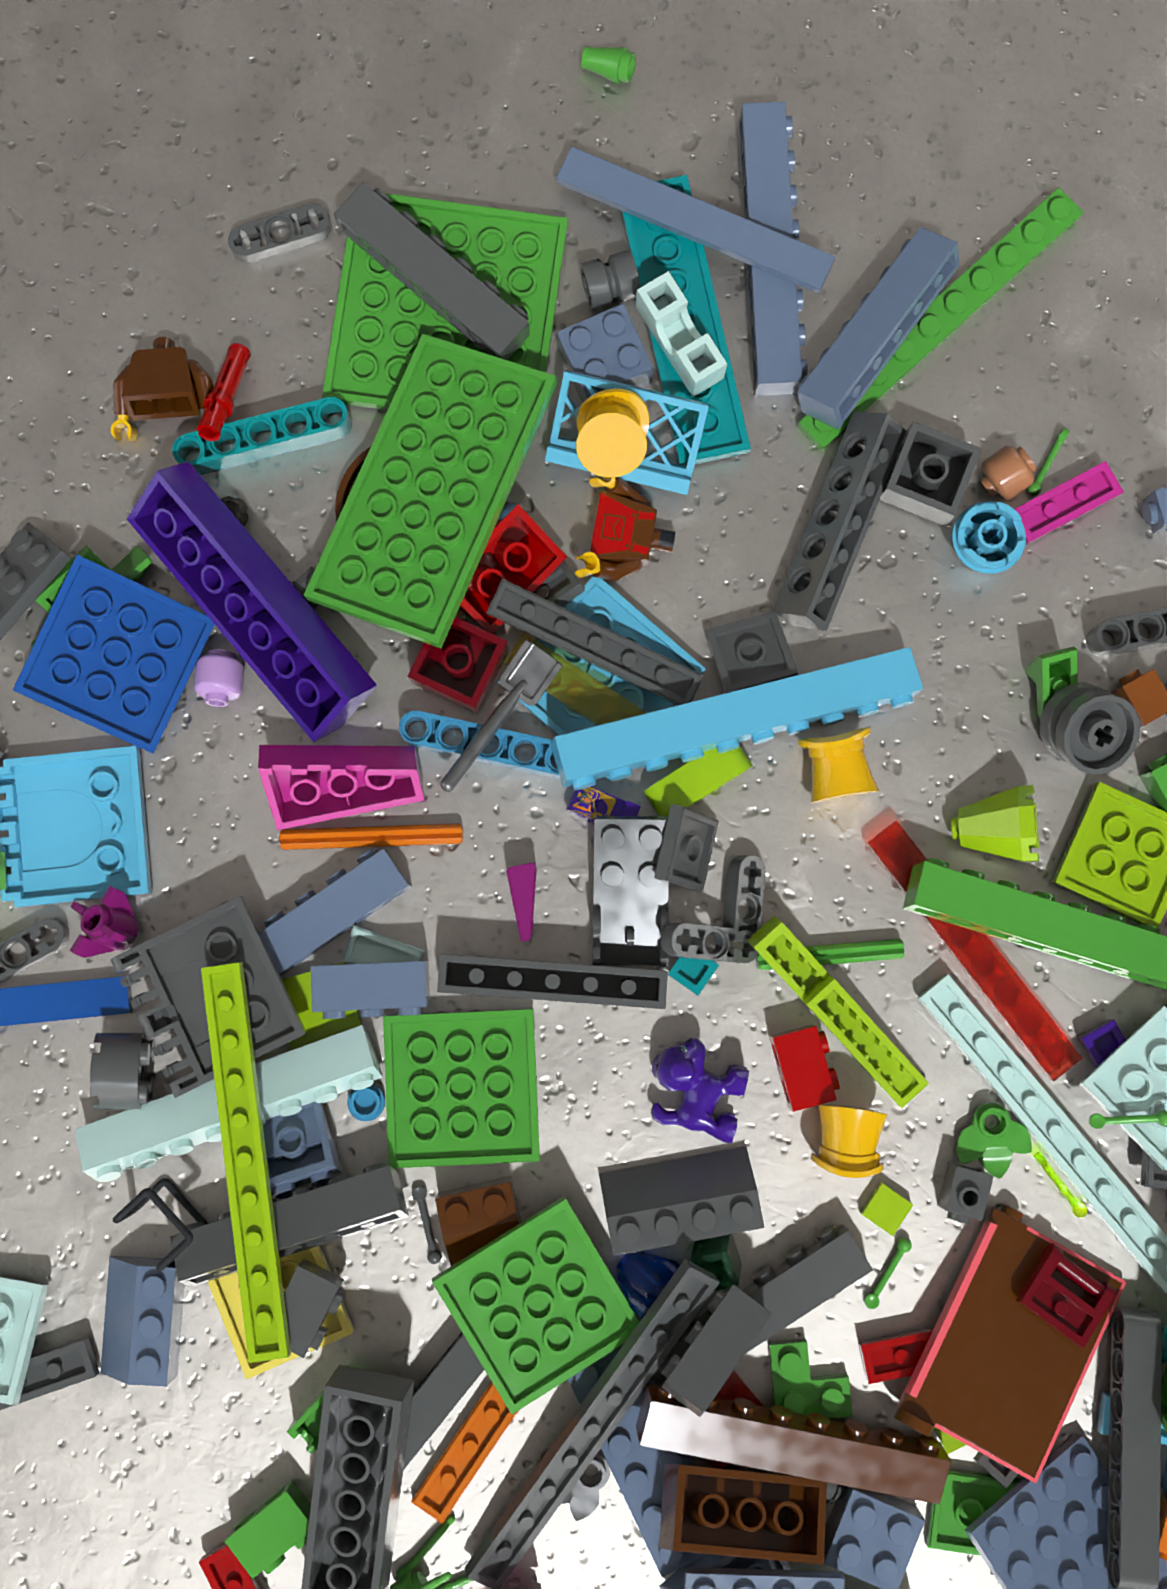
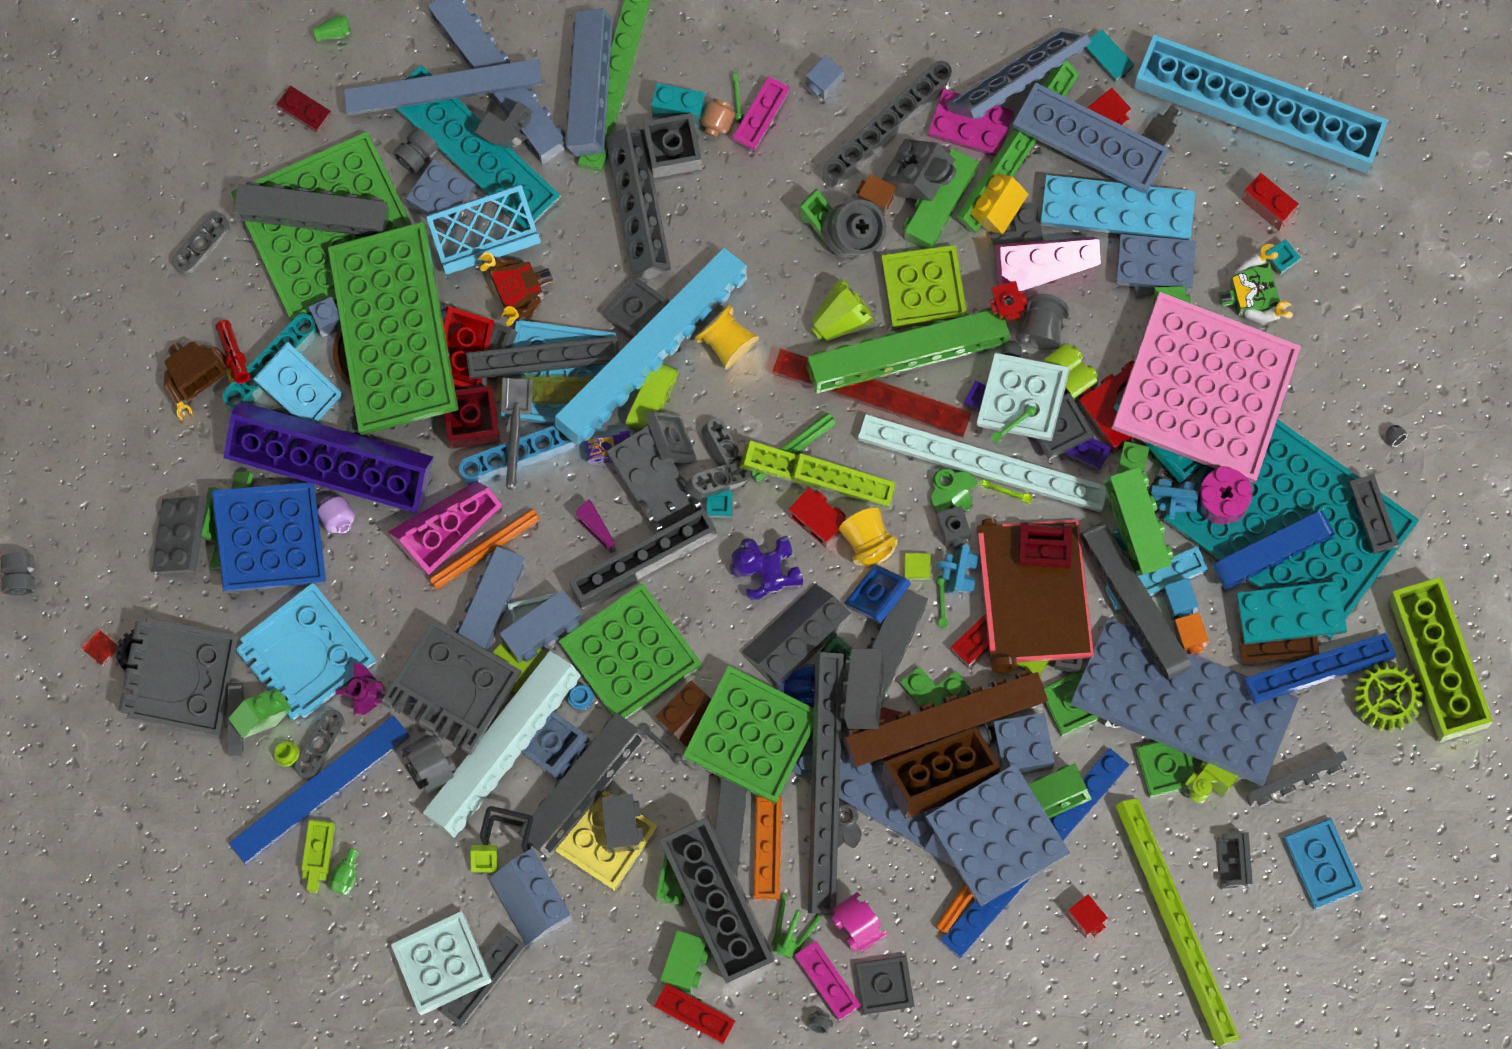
camera: 30 degrees left, 10 degrees down
lime plate [201,962,291,1363] -> none
yellow hat [576,389,649,477] -> none
light aqua arch [635,271,727,397] -> none
medium azure cone [952,501,1026,574] -> none
none -> medium azure tile [253,342,343,423]
none -> dark red plate [276,85,332,134]
none -> sand blue brick [309,297,341,337]
none -> lime plate [470,845,498,872]
none -> dark grey brick [475,101,533,148]
none -> teal brick [651,83,706,126]
none -> blue tile [844,564,911,623]
none -> dark azure hips [936,545,980,595]

